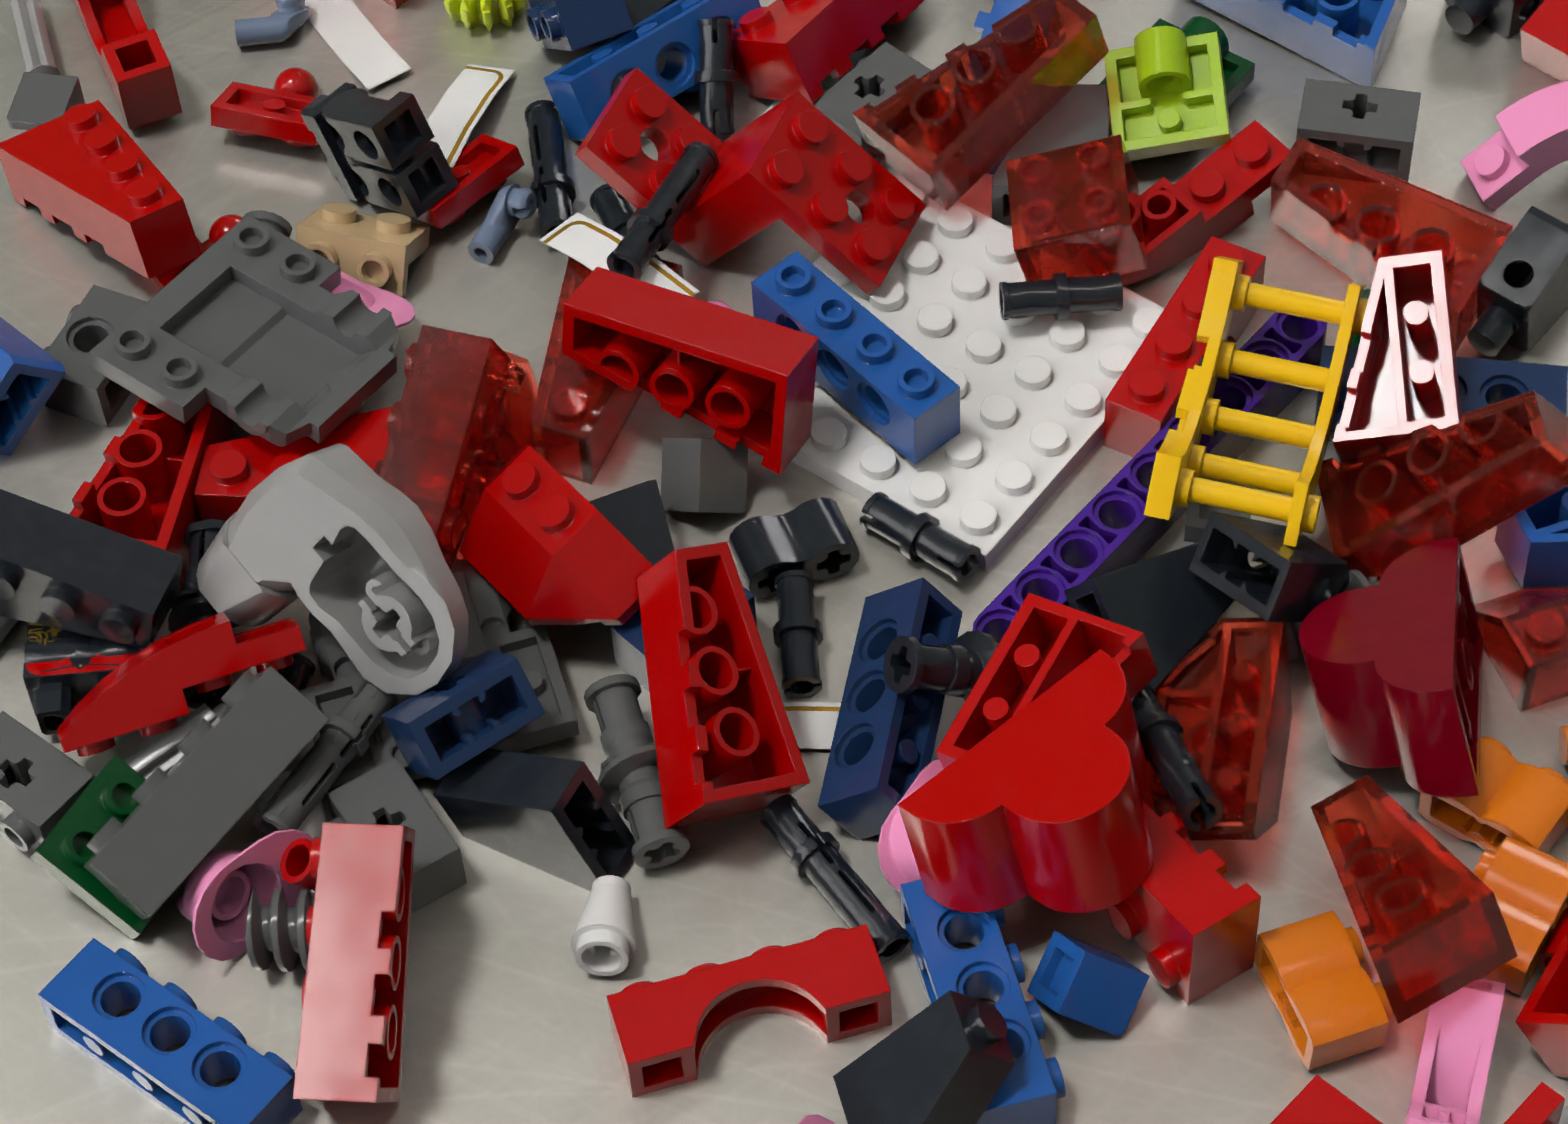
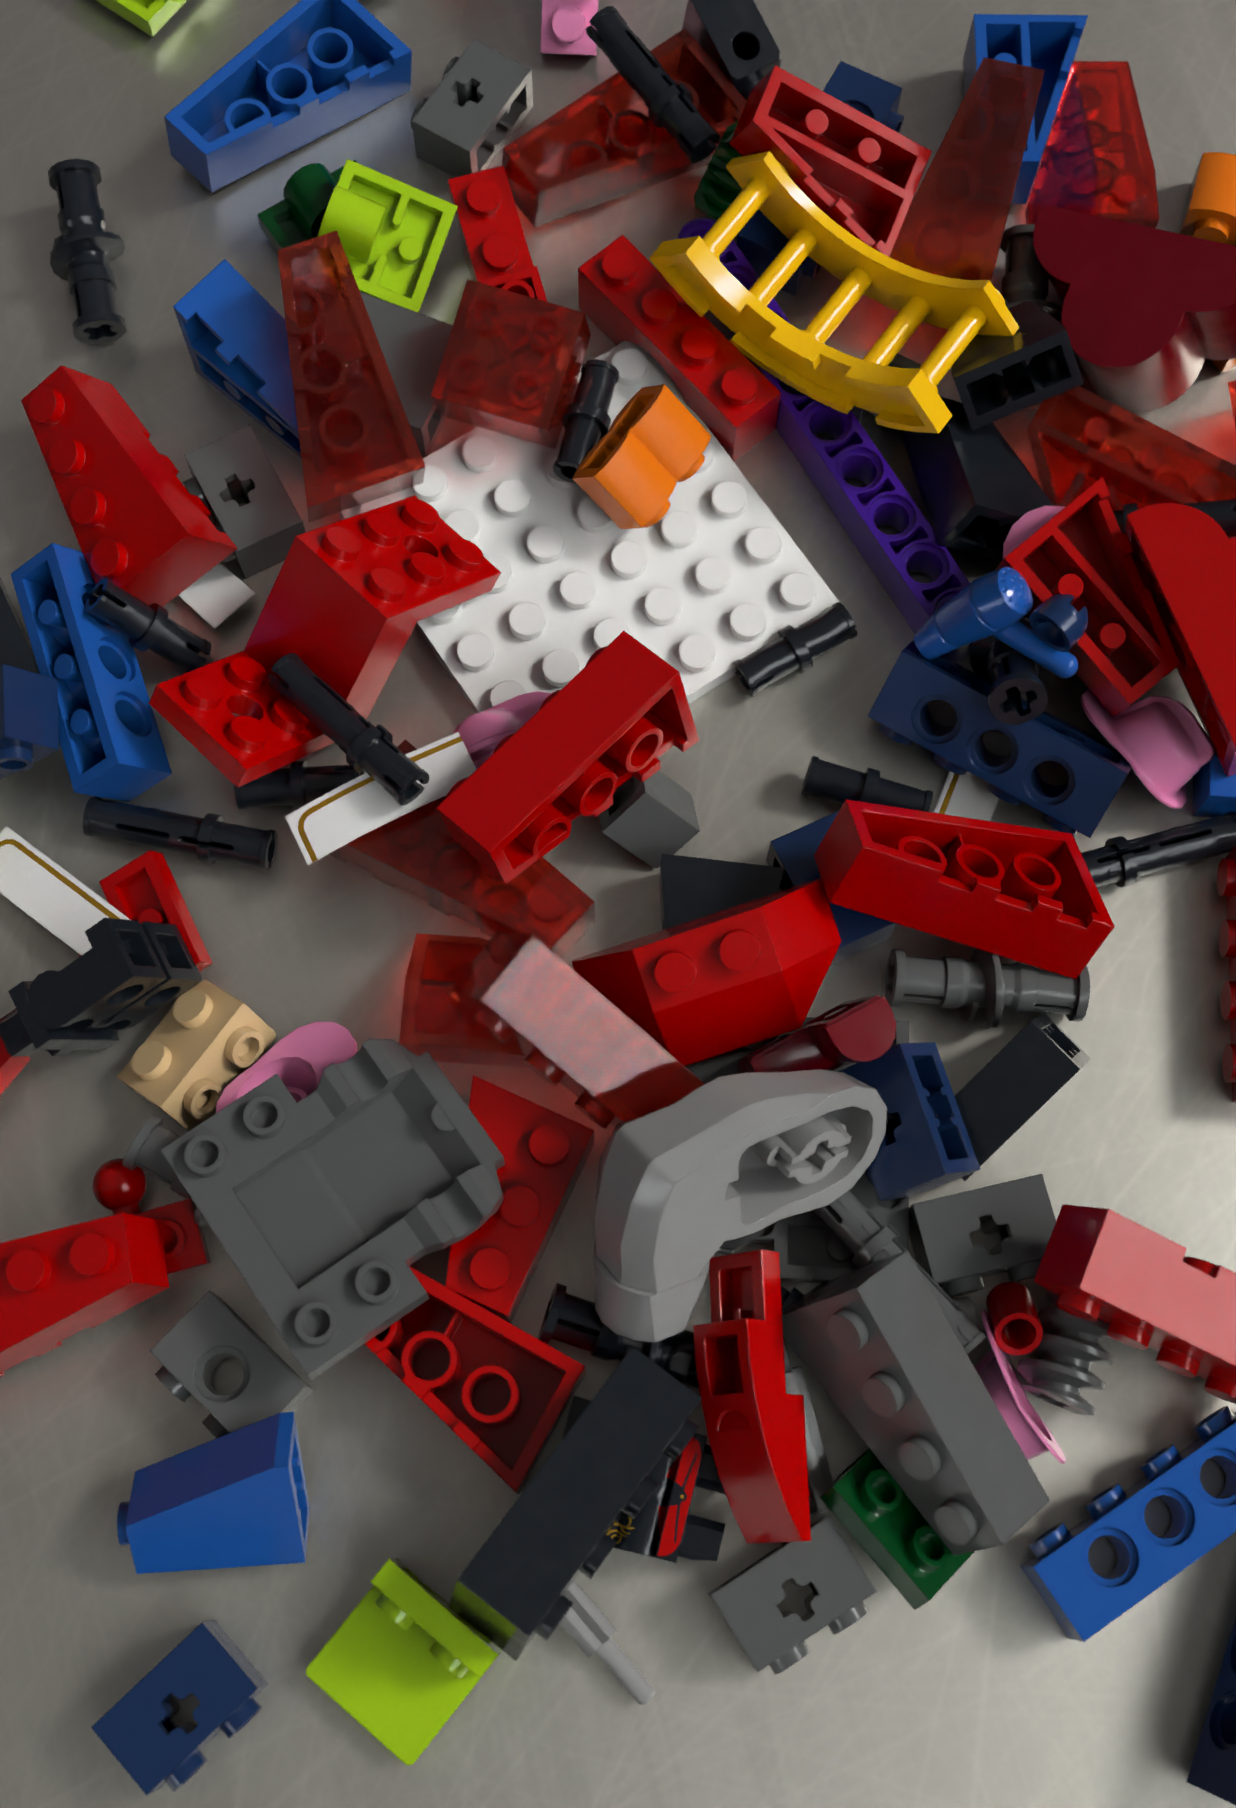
camera: 75 degrees left, 20 degrees up
sand blue arm [467,184,537,264] -> none
white cone [570,875,637,976] -> none
black axle [728,497,860,599] -> none
blue brick [751,251,960,465] -> none
none -> orange brick [573,384,711,529]
none -> black pin [586,6,720,163]
none -> dark red brick [736,994,896,1073]
none -> blue piece [913,567,1078,678]
none -> dark blue hinge [1029,594,1088,652]

